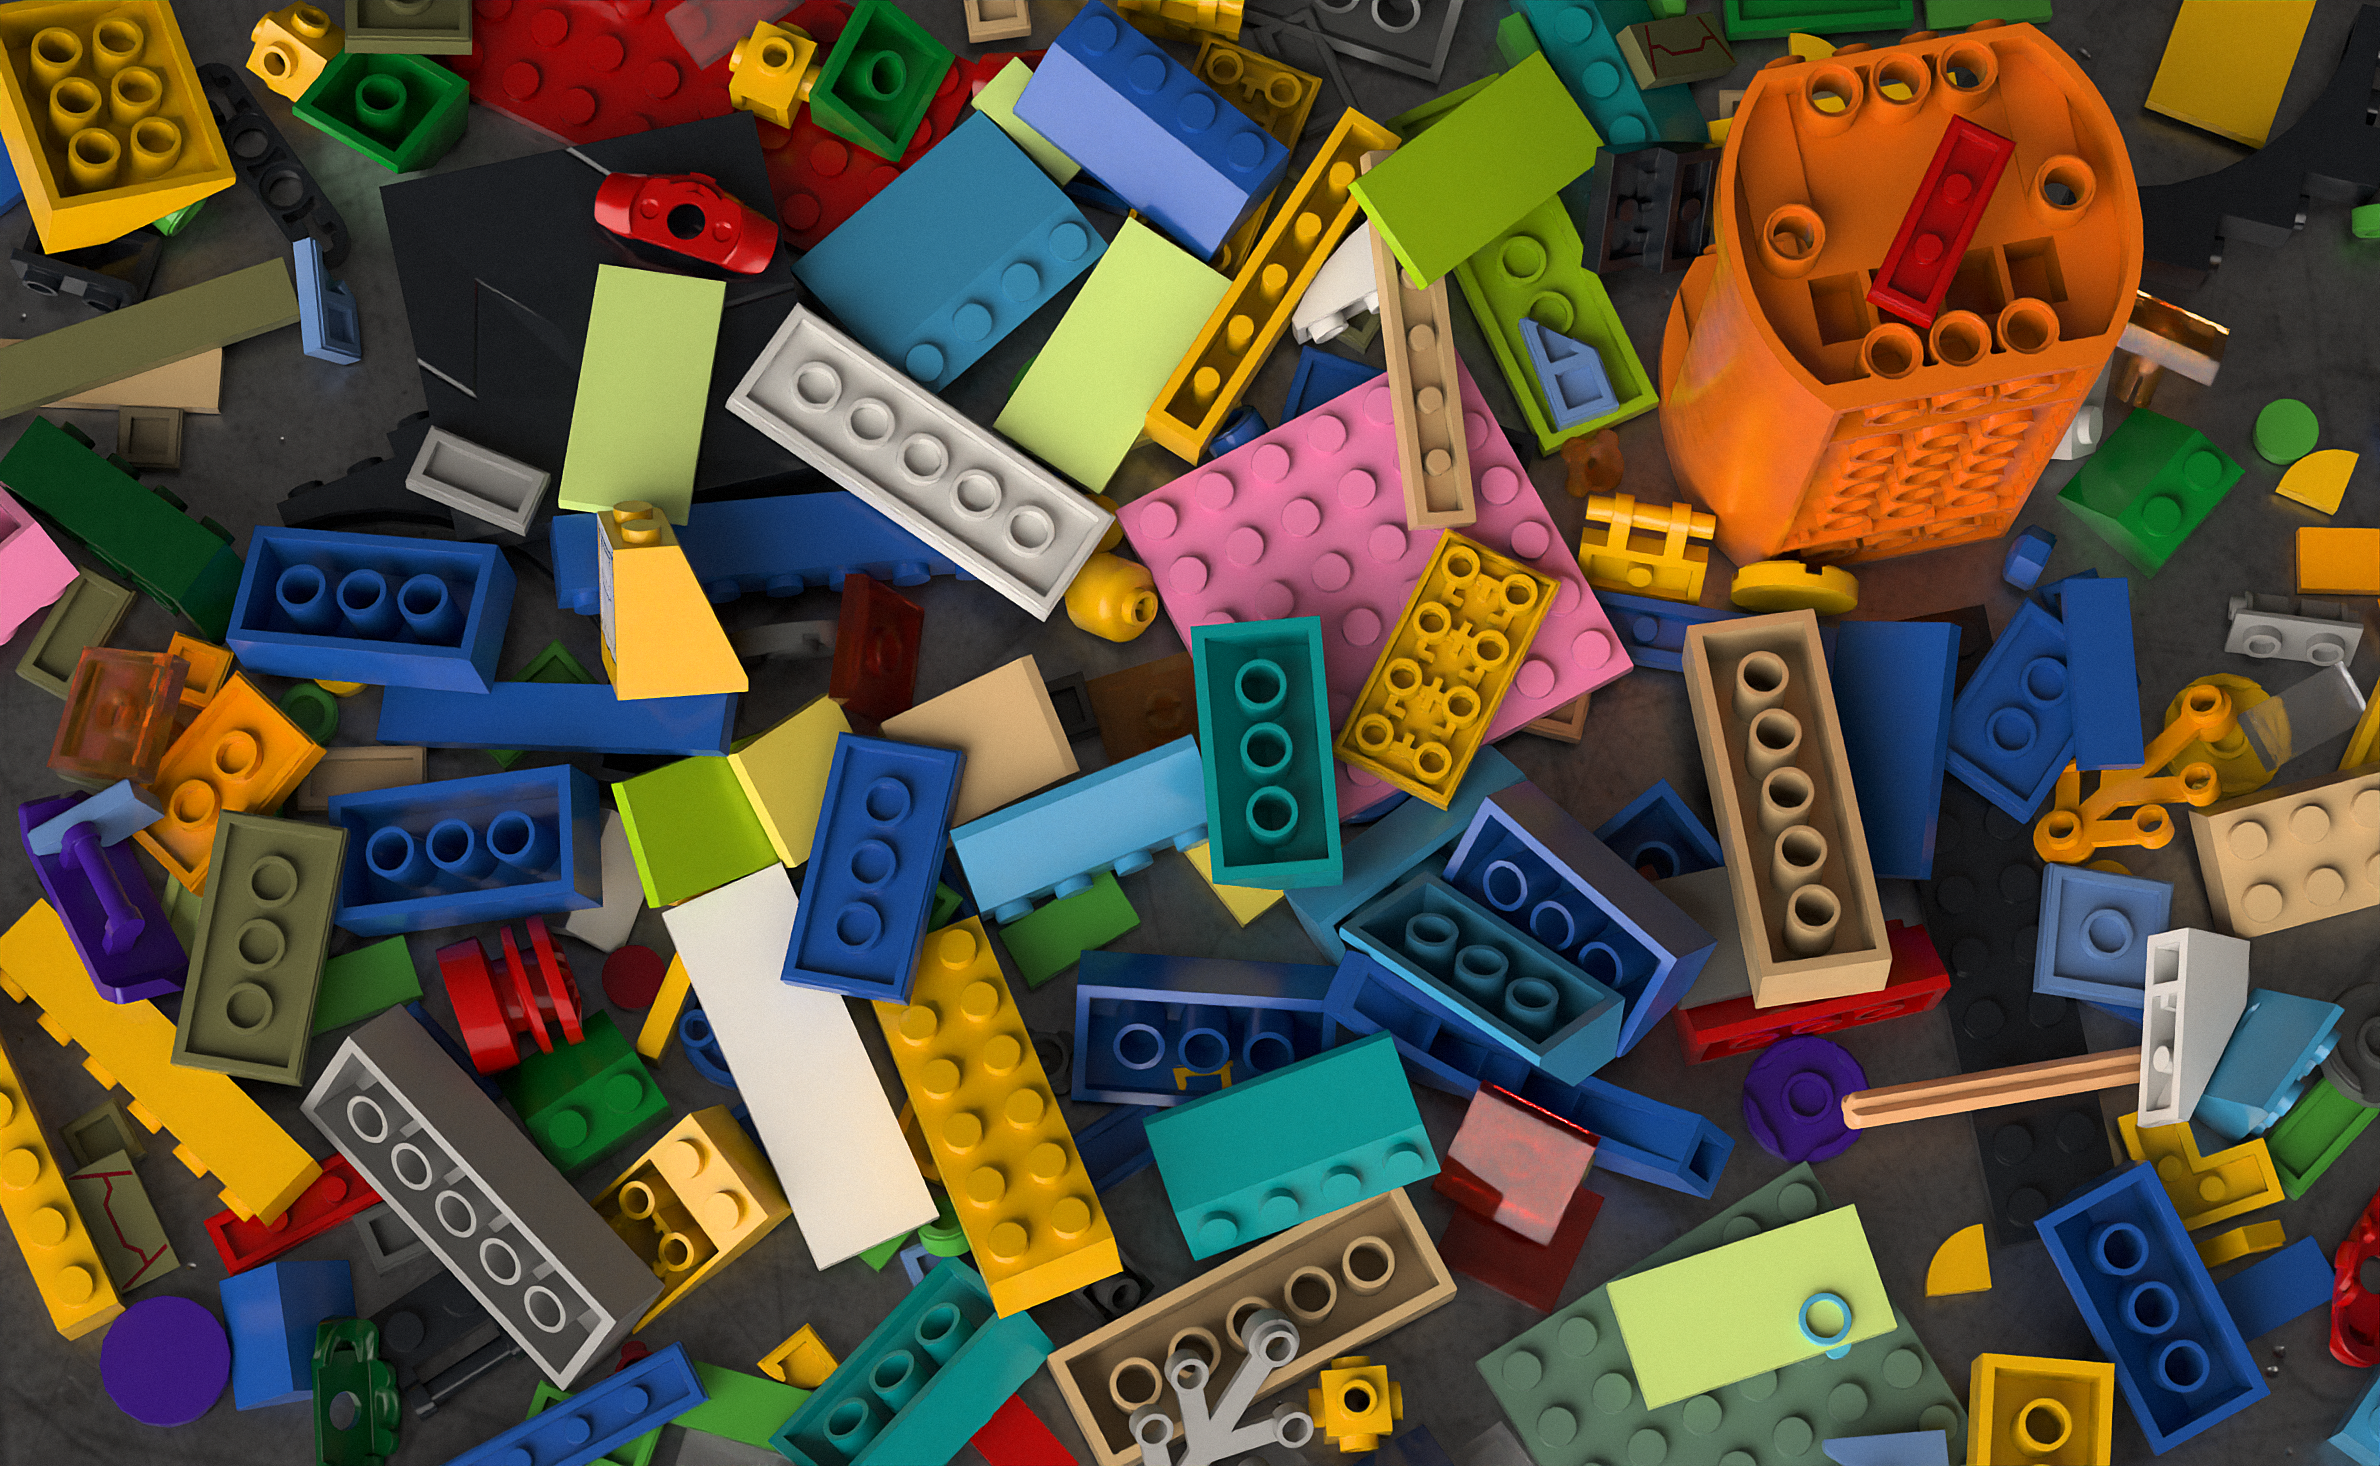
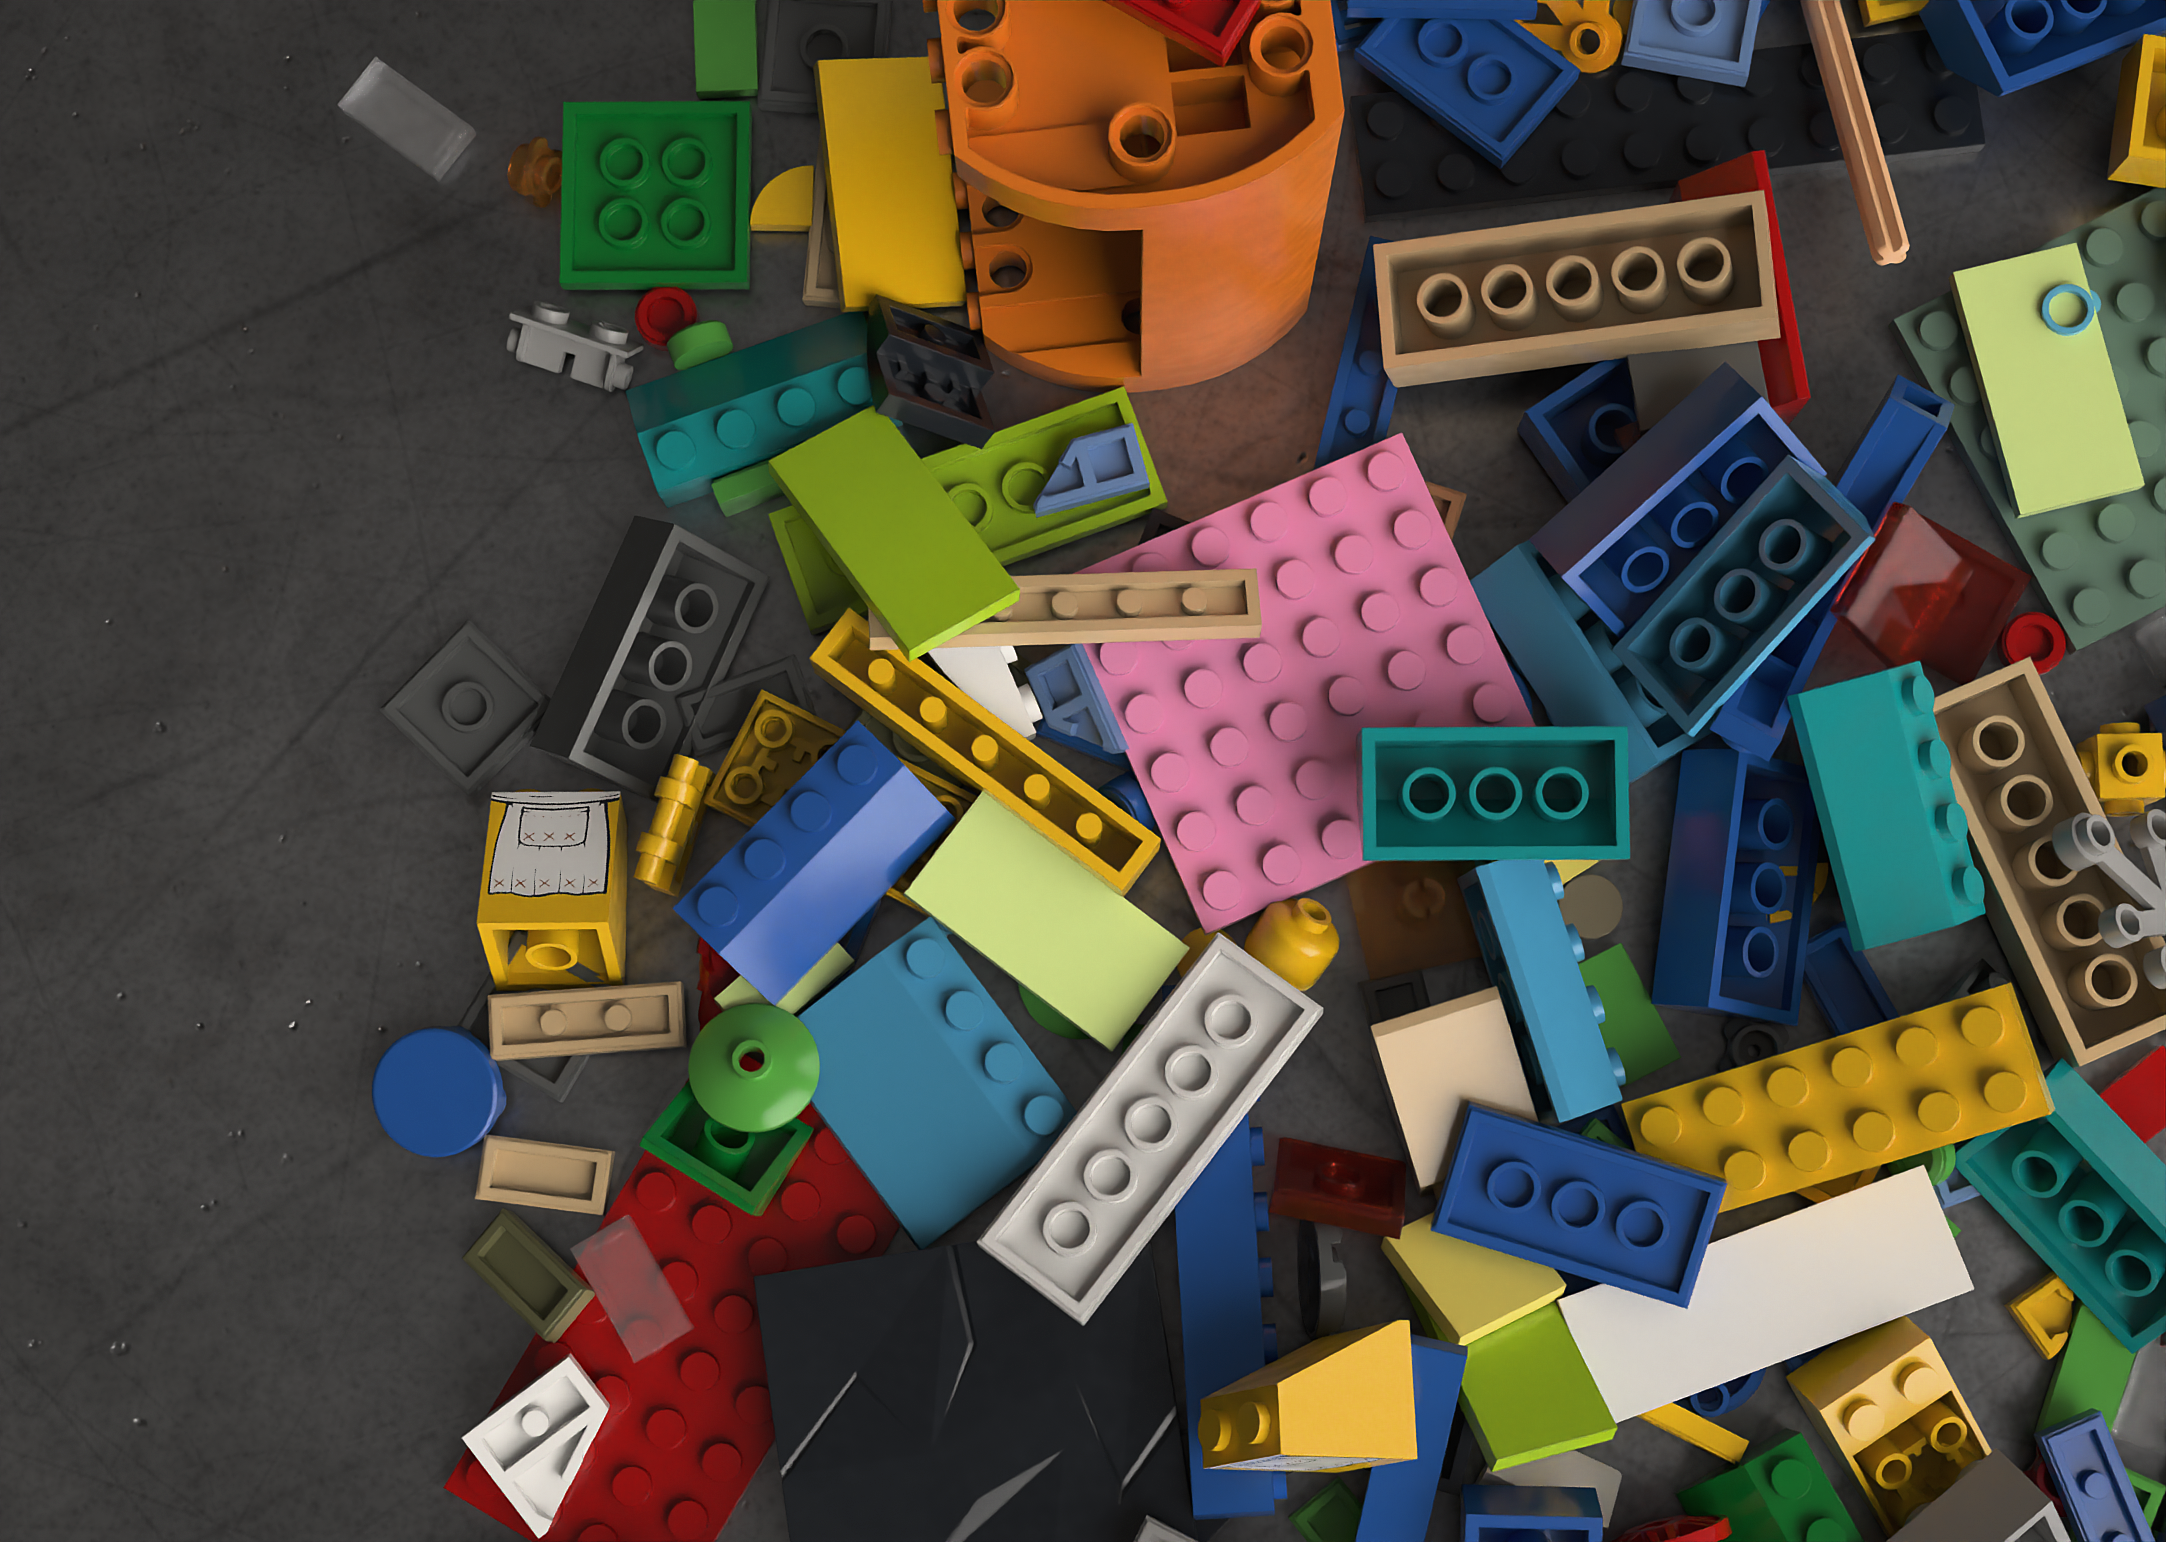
camera: 75 degrees left, 5 degrees up
yellowish green tile [558,264,726,526] -> none
red piece [595,171,778,275] -> none
dark red tile [602,945,667,1012] -> none
yellow brick [729,20,823,130] -> none
yellow tile [1332,528,1561,811] -> none
clear orange plate [1560,428,1624,498] -> none
yellow plate [1576,492,1716,606] -> none
olive tile [1615,11,1738,90] -> none
yellow tile [1730,560,1859,616] -> none
dark purple tile [1741,1035,1871,1165] -> none
blue tile [1832,621,1962,880] -> none
yellow tile [1924,1224,1992,1298] -> none
none -> bright green dish [688,1003,820,1133]
none -> medium blue tile [1024,643,1129,754]
none -> dark tan tile [1557,874,1623,940]
none -> red tile [1996,612,2066,676]

